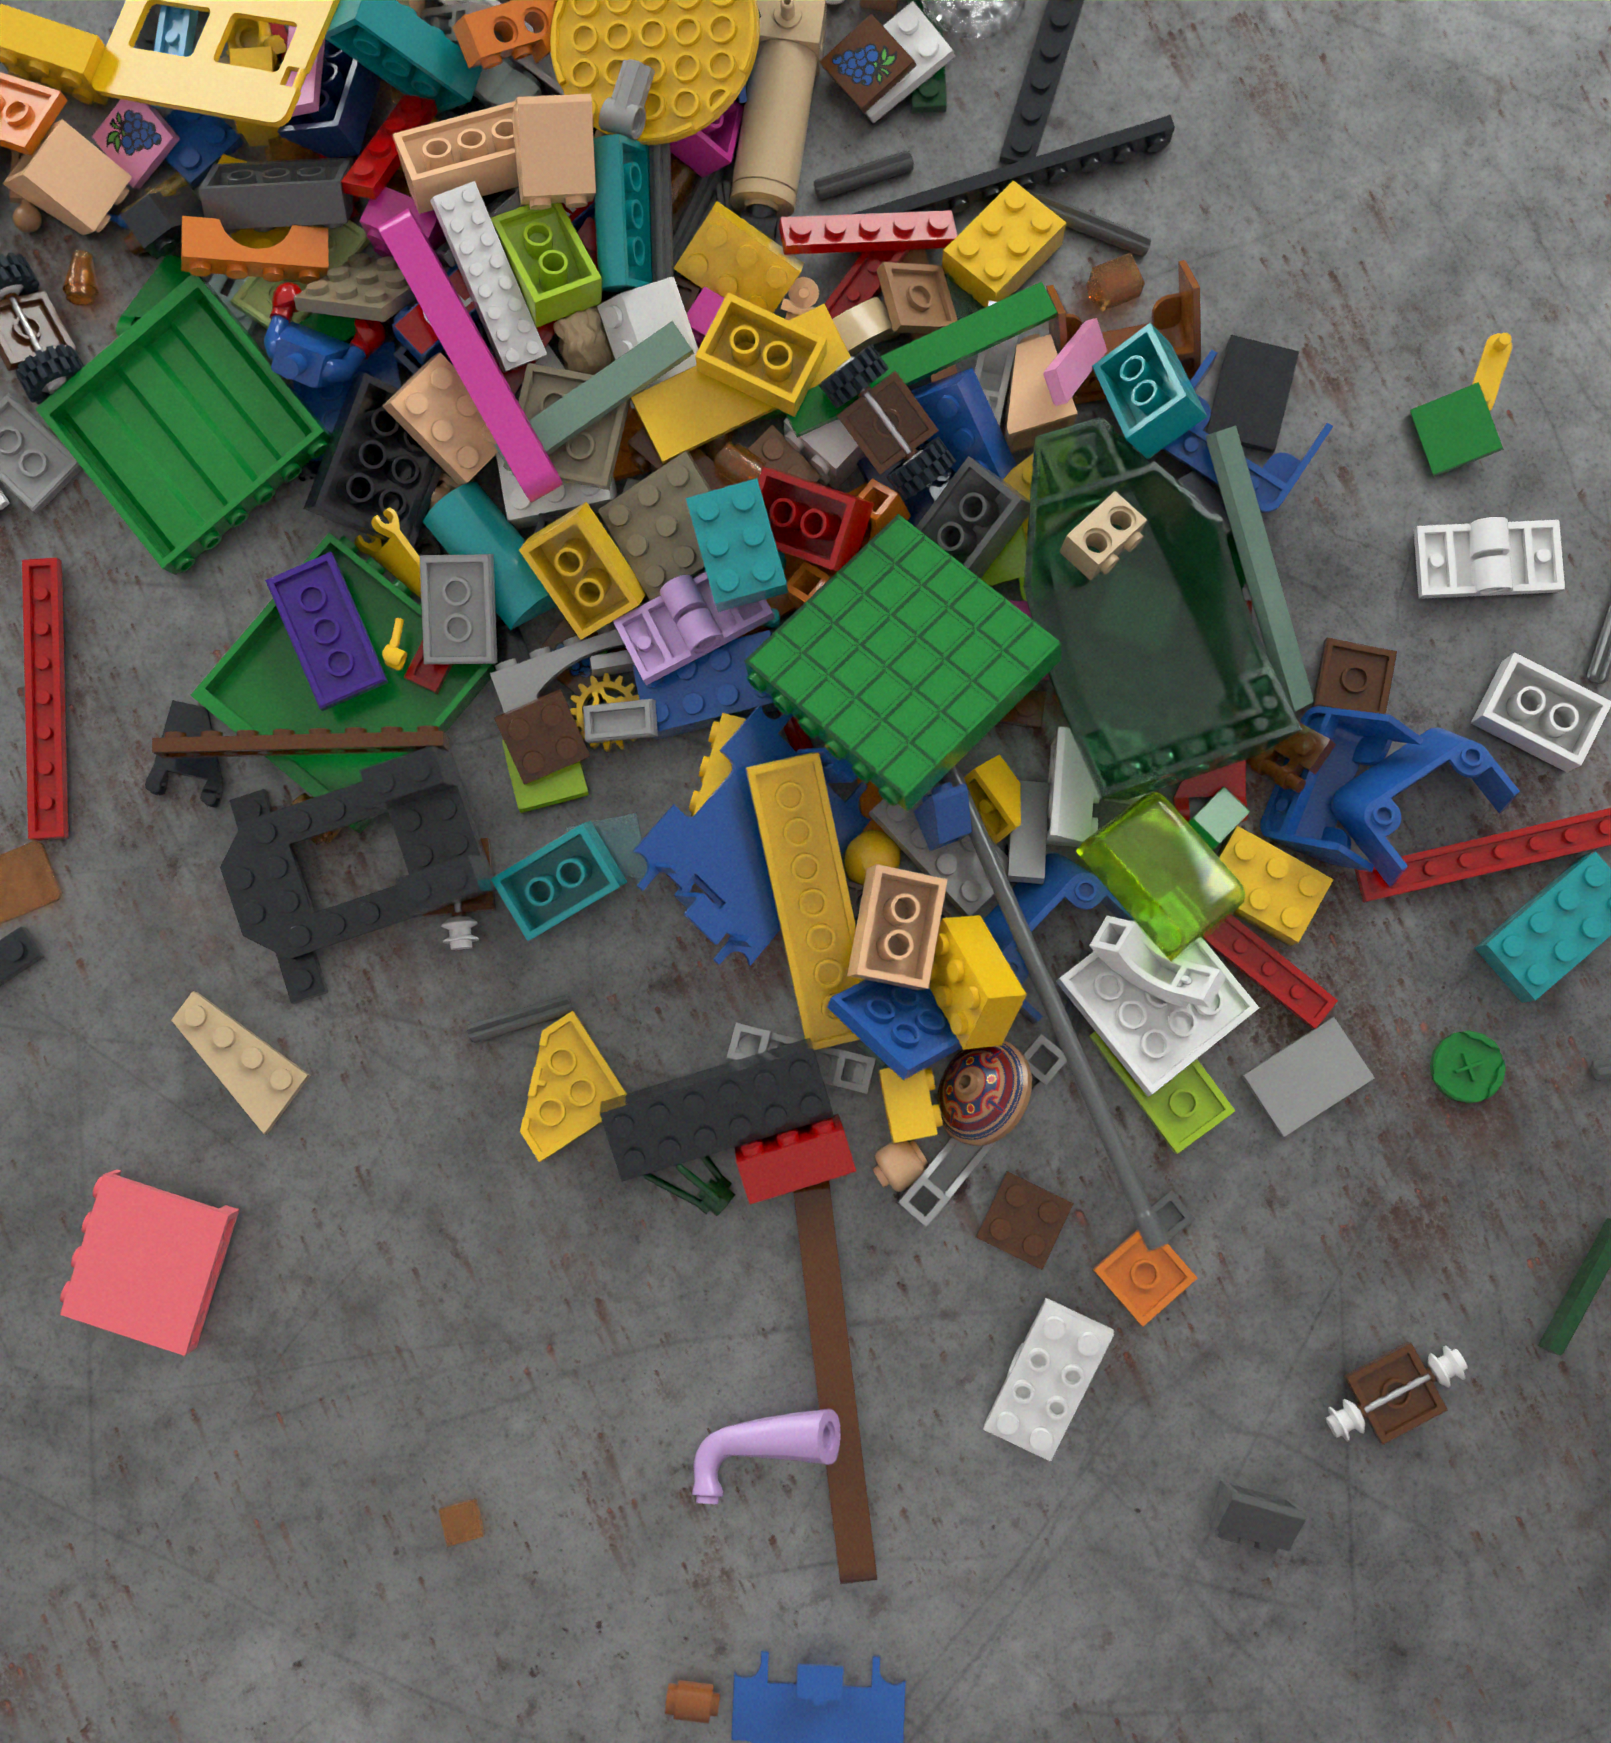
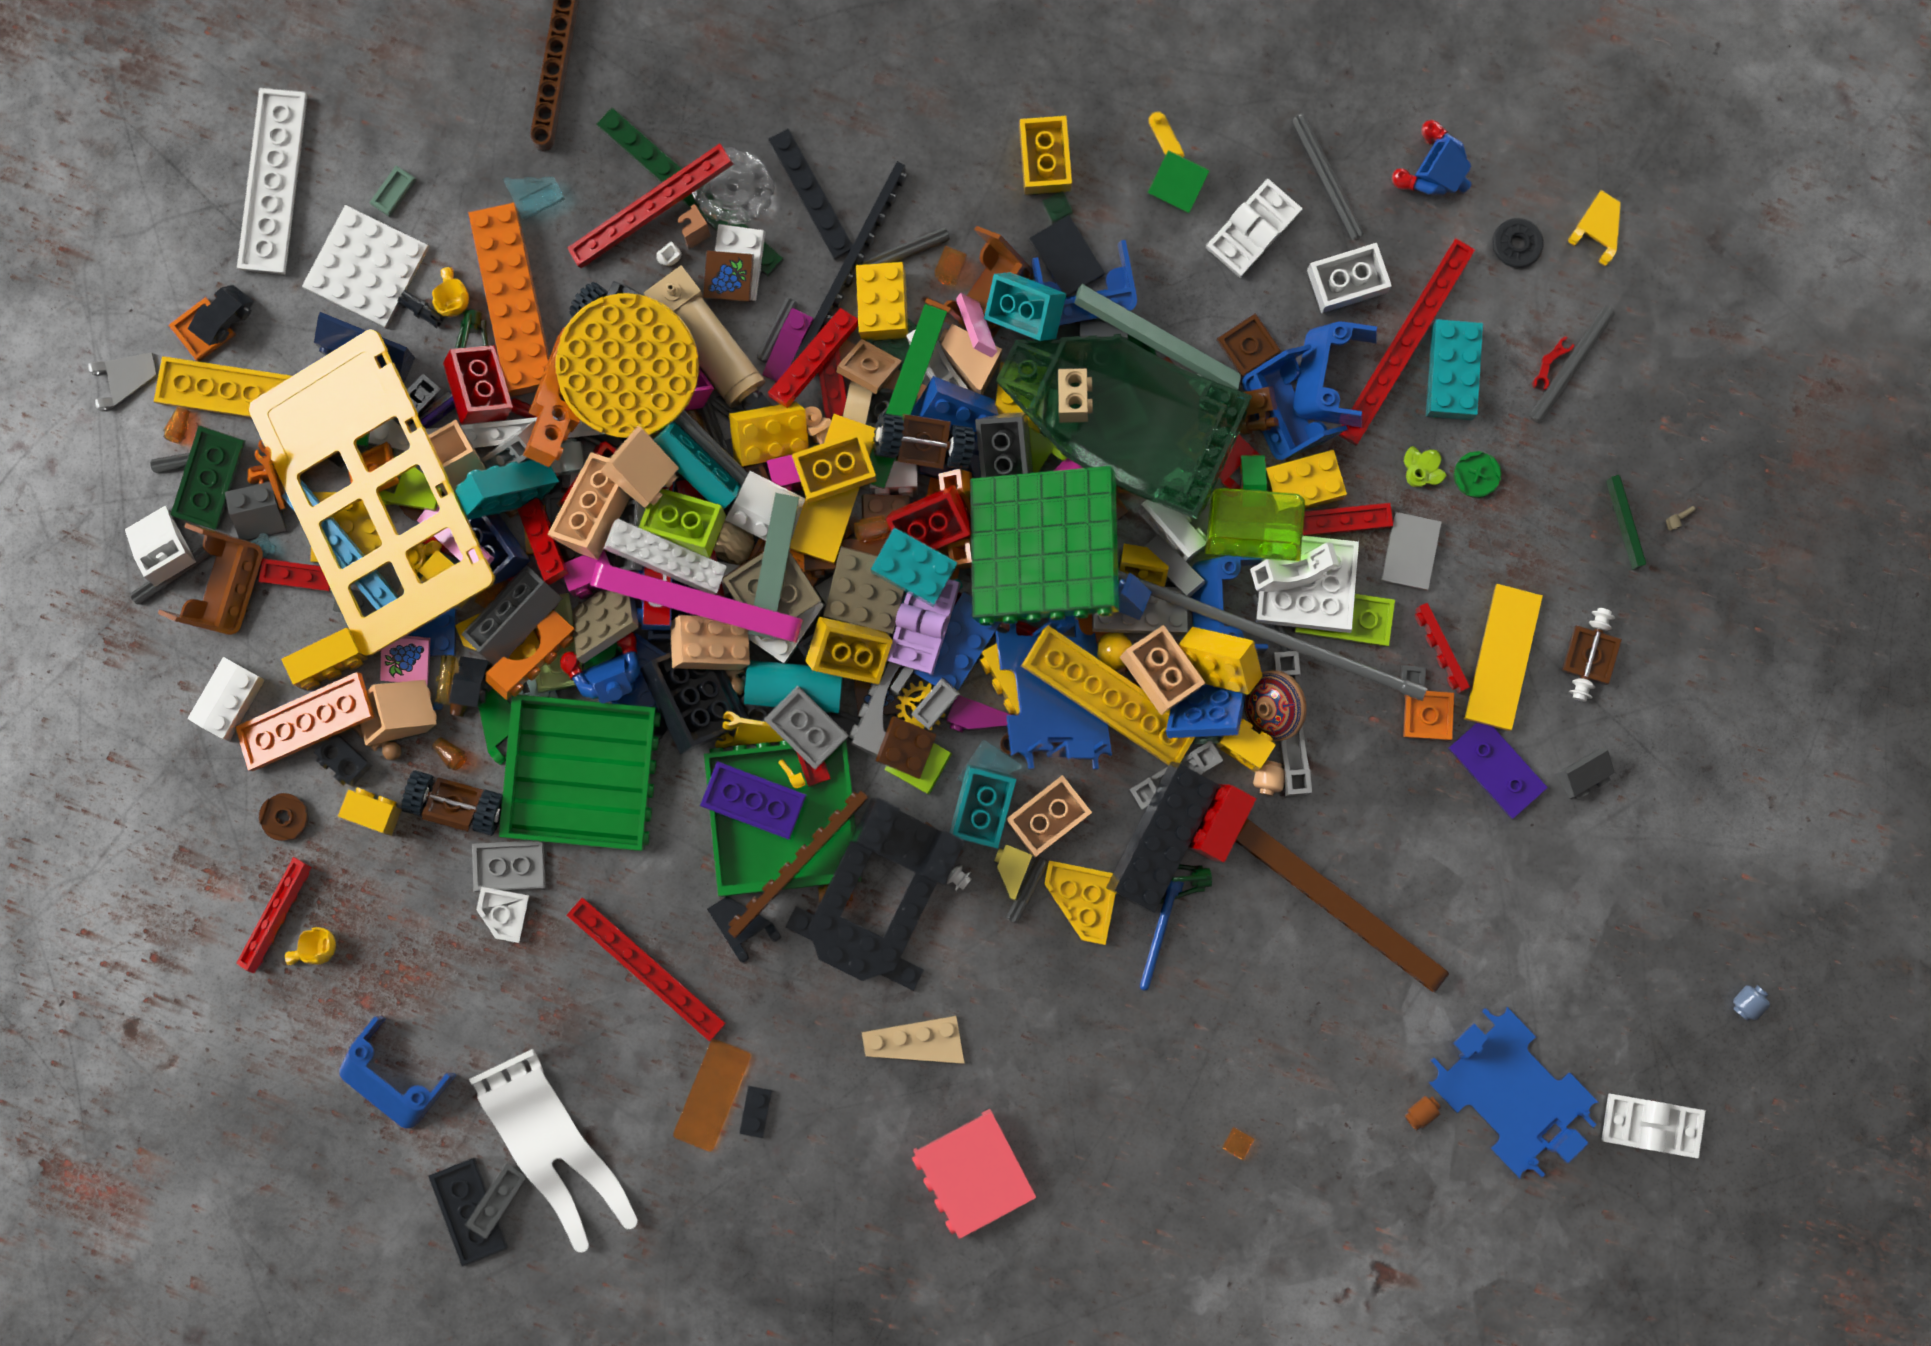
camera: 55 degrees left, 0 degrees up
light grey piece [599,59,655,139] -> none
lavender animal [692,1409,840,1504] -> none
reddish brown plate [975,1171,1073,1270] -> none
white plate [983,1298,1114,1461] -> none
none -> magenta slope [762,308,814,382]
none -> magenta slope [946,695,1011,733]
none -> light yellow slope [994,845,1032,901]
none -> light nougat brick [1006,775,1092,858]
none -> yellow brick [1019,116,1072,195]
none -> clear green plate [1042,191,1073,223]
none -> blue piece [1140,880,1184,991]
none -> lime plate [1404,446,1446,487]
none -> red plate [1415,602,1470,694]
none -> dark purple plate [1448,723,1548,819]
none -> yellow tile [1464,584,1543,731]

